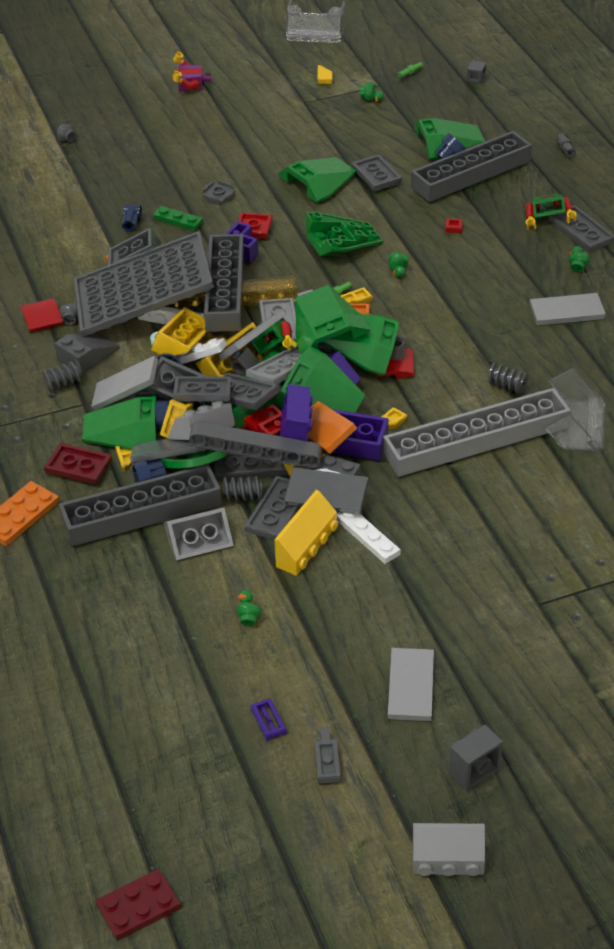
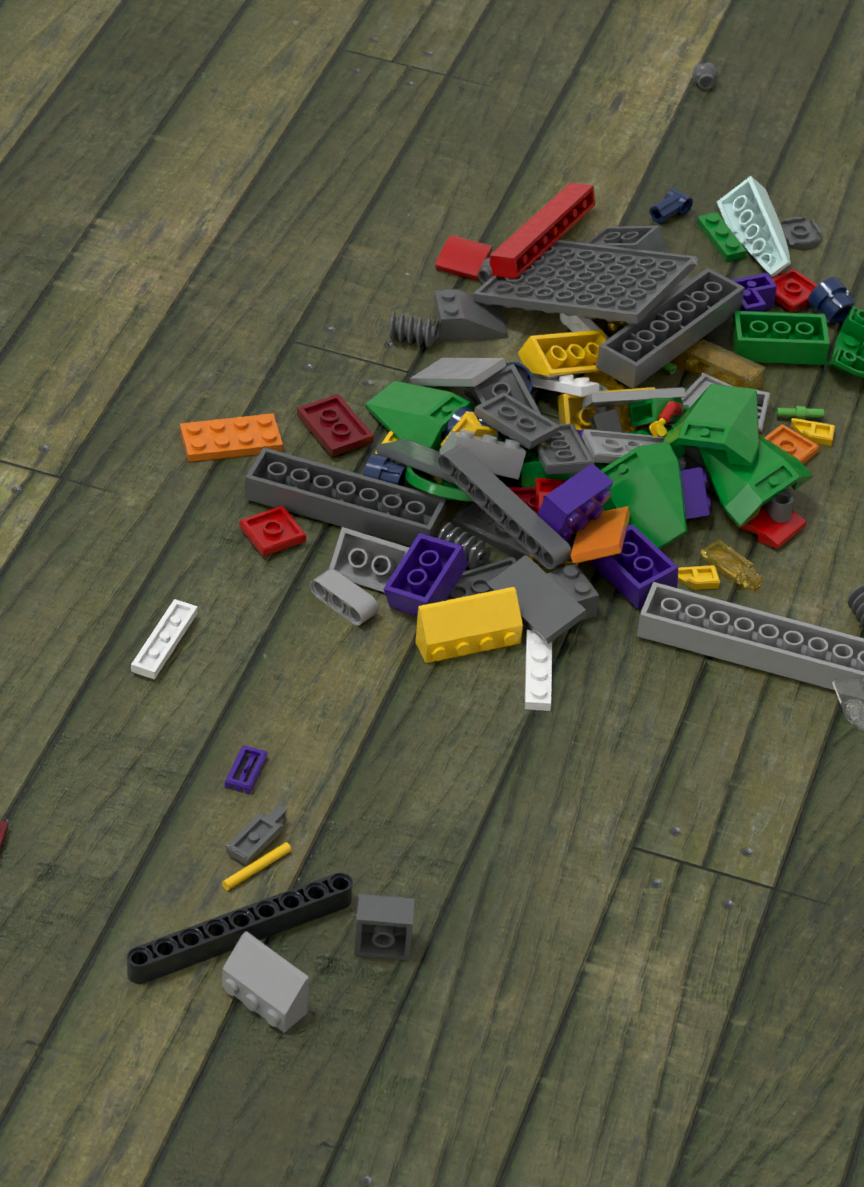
camera: 35 degrees right, 0 degrees up
green animal [236,590,262,626] -> none
light grey tile [388,648,434,721] -> none
none -> black beam [127,872,353,984]
none -> white plate [131,599,198,679]
none -> yellow bar [222,842,292,891]
none -> red plate [239,505,307,557]
none -> light grey beam [310,569,379,626]
none -> dark purple brick [384,533,468,616]
none -> red brick [489,183,596,279]
none -> clear yellow hinge [700,540,762,592]
none -> light aqua wedge [717,176,791,277]
none -> green brick [731,311,830,365]
none -> dark blue piece [808,277,855,324]

